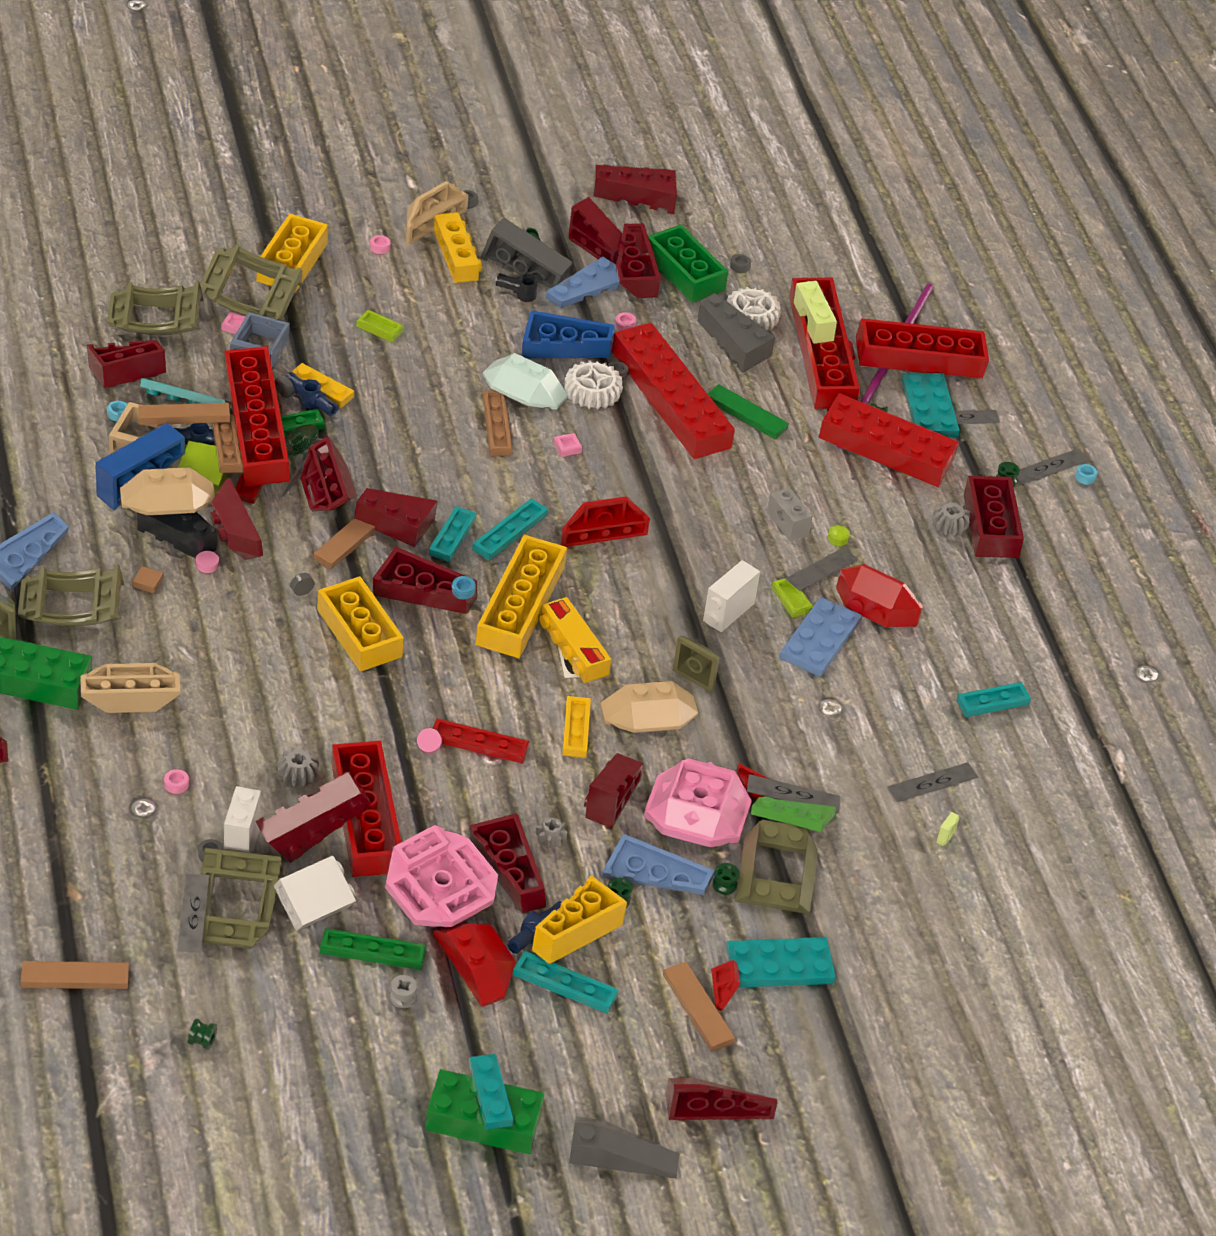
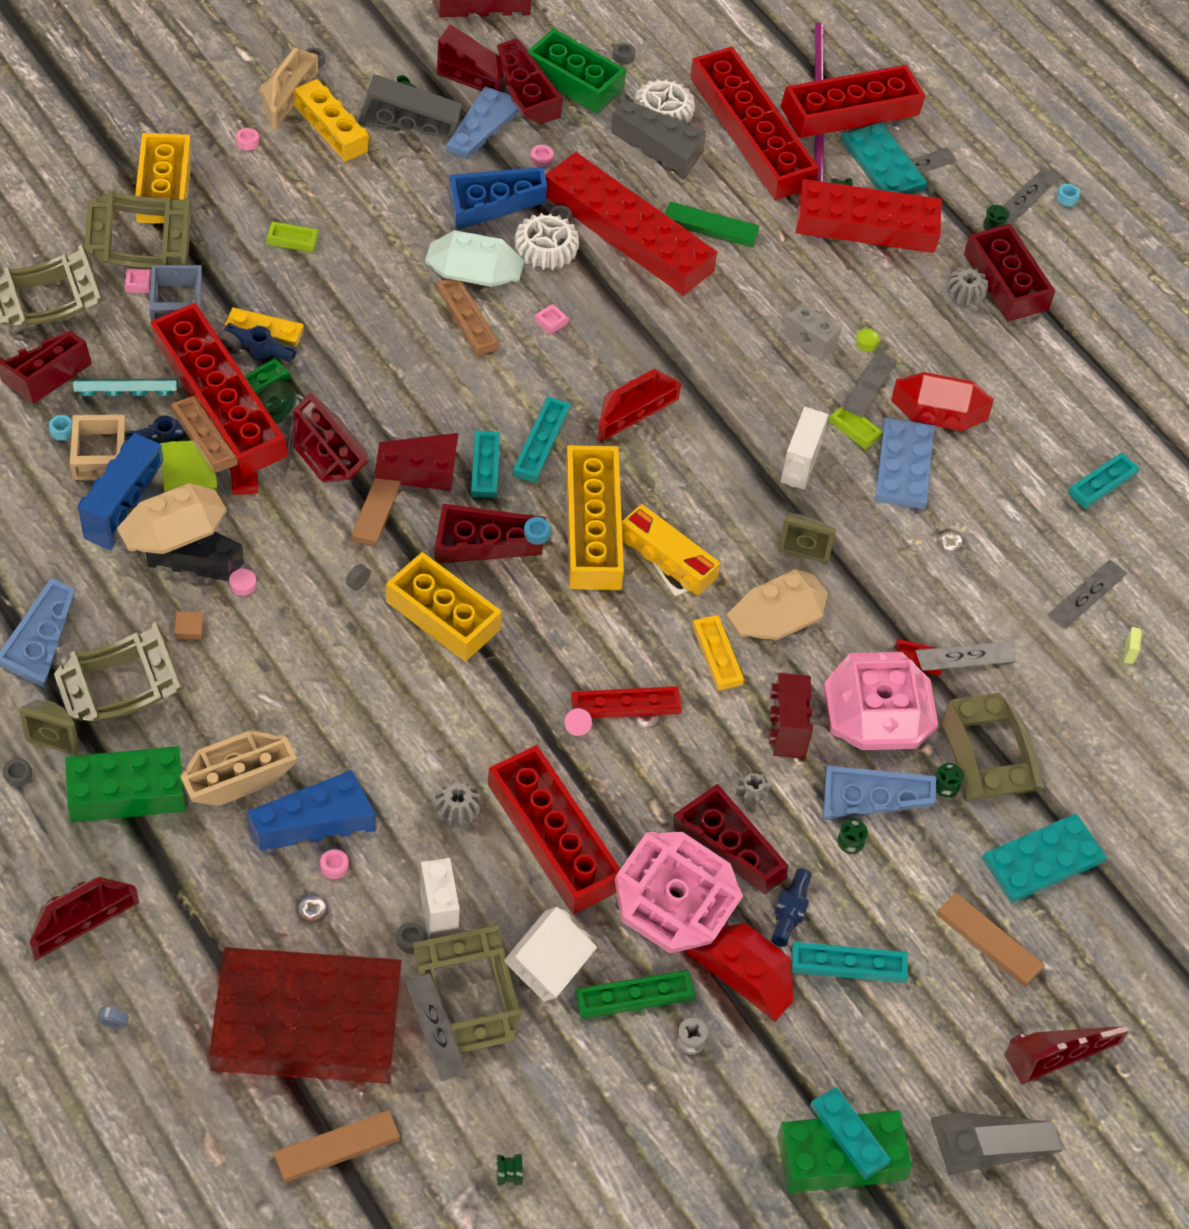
camera: 20 degrees left, 10 degrees up
medium nougat tile [139,403,230,425] -> none
dark red wedge [210,479,264,560] -> none
dark red wedge [255,772,372,863] -> none
black pin [496,273,538,302] -> none
yellow wedge [532,875,627,964] -> none
red tile [711,960,740,1011] -> none
bright green wing [751,797,836,832] -> none
yellowish green arch [794,281,837,344] -> none
none -> clear red brick [208,947,402,1084]
none -> blue wedge [247,770,376,851]

